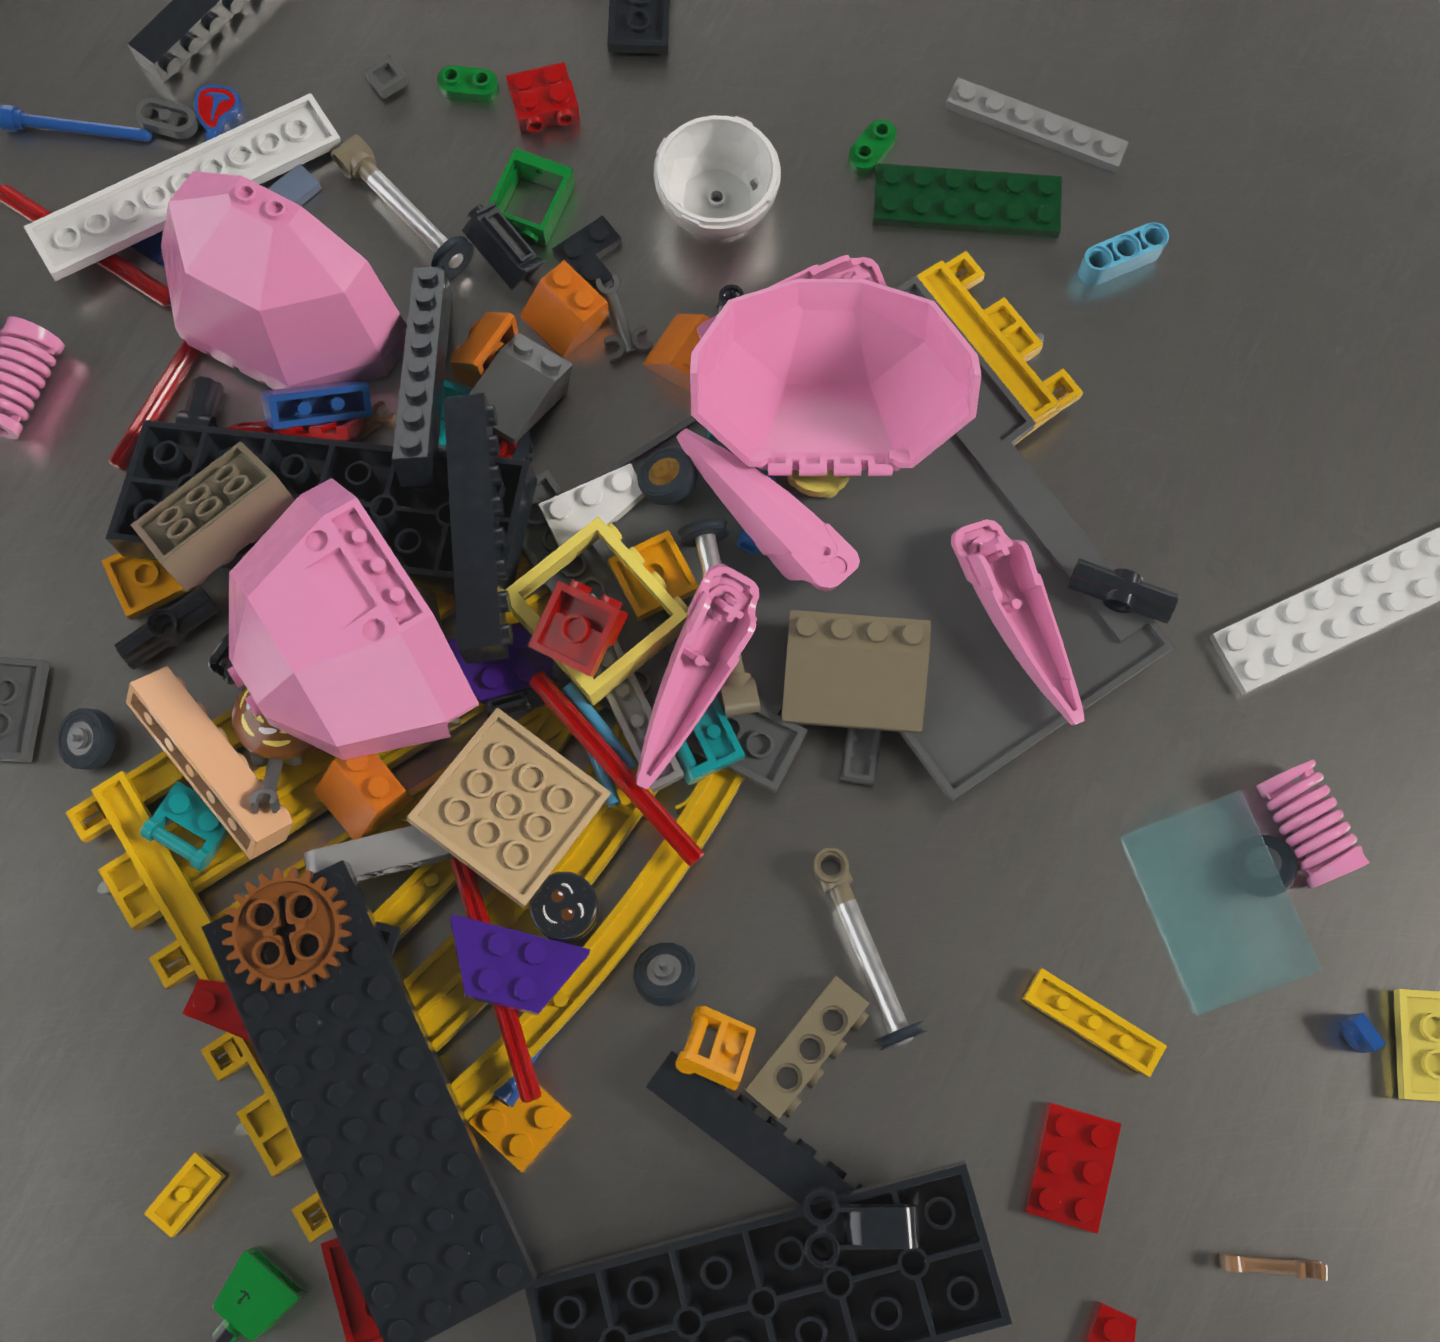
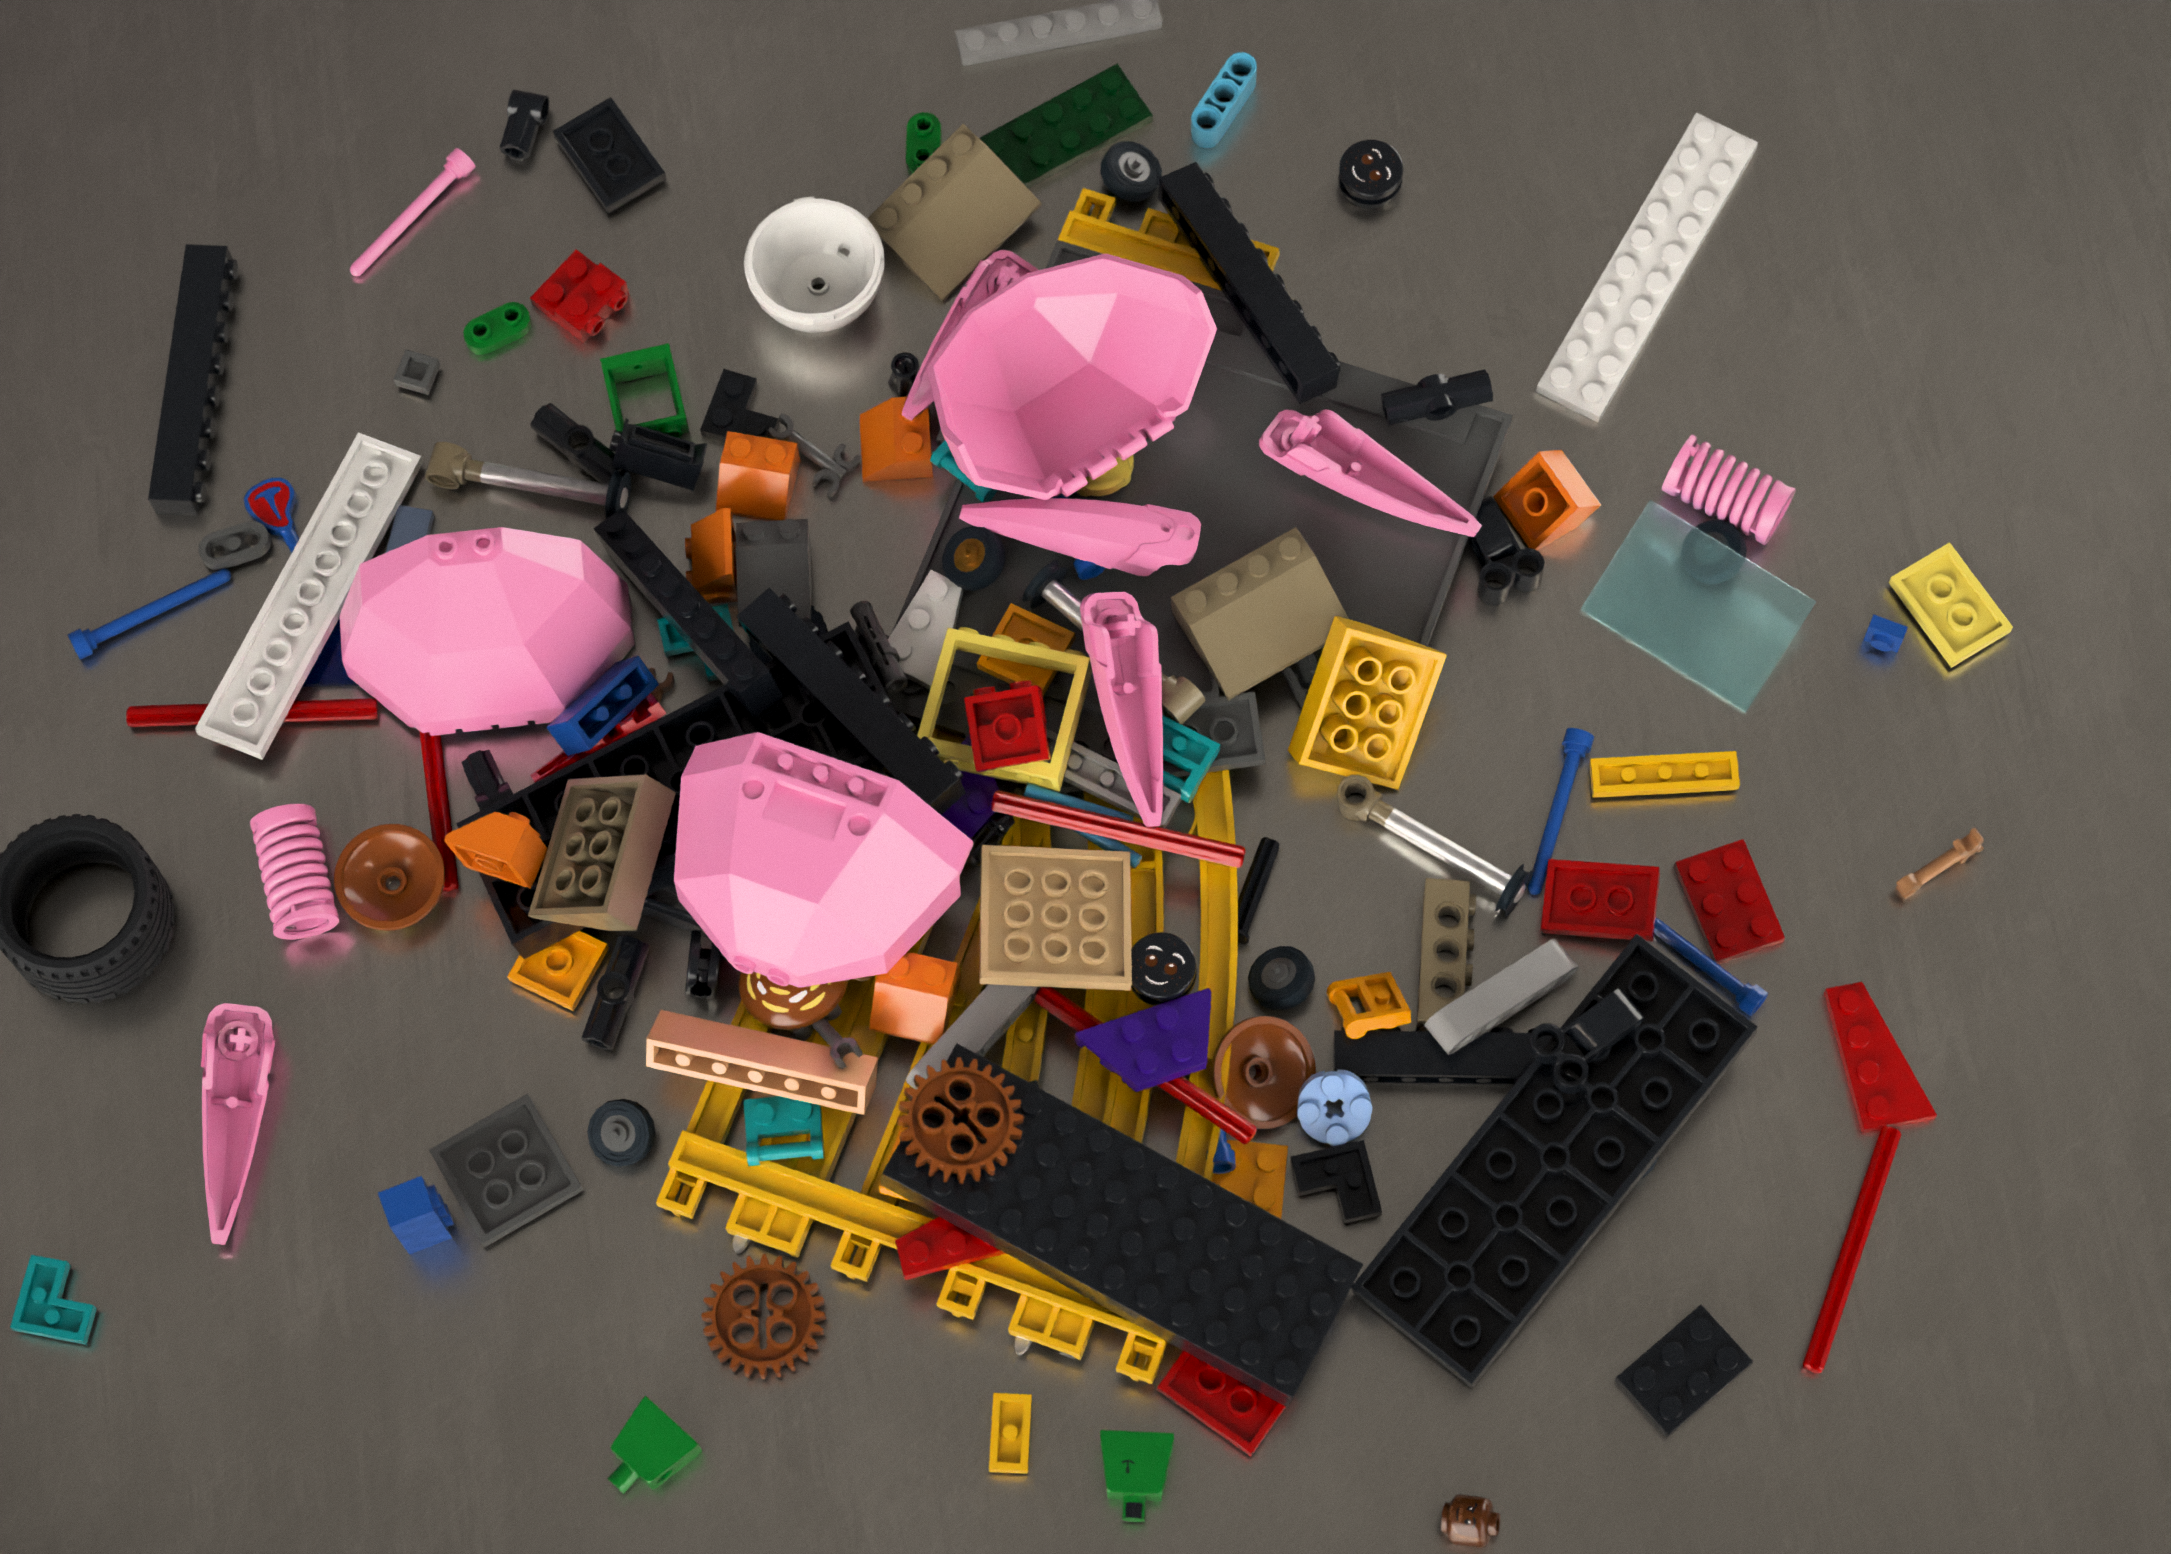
camera: 30 degrees left, 5 degrees down
none -> dark orange dish [334,824,445,931]
none -> orange slope [444,812,548,889]
none -> black piece [530,403,629,484]
none -> dark orange gear [701,1254,826,1379]
none -> dark grey pin [850,601,908,693]
none -> dark tan slope [867,123,1042,302]
none -> black wheel [1100,141,1162,202]
none -> black brick [1158,162,1341,404]
none -> dark orange dish [1211,1016,1316,1129]
none -> black axle [1238,837,1280,944]
none -> yellow slope [1287,616,1447,790]
none -> black plate [1290,1140,1382,1223]
none -> light blue plate [1297,1069,1372,1147]
none -> black head [1338,139,1403,209]
none -> light grey beam [1424,938,1579,1055]
none -> black piece [1468,496,1545,606]
none -> orange slope [1493,450,1601,551]
none -> blue piece [1528,728,1594,895]
none -> red plate [1541,859,1660,942]
none -> blue piece [1654,917,1769,1017]

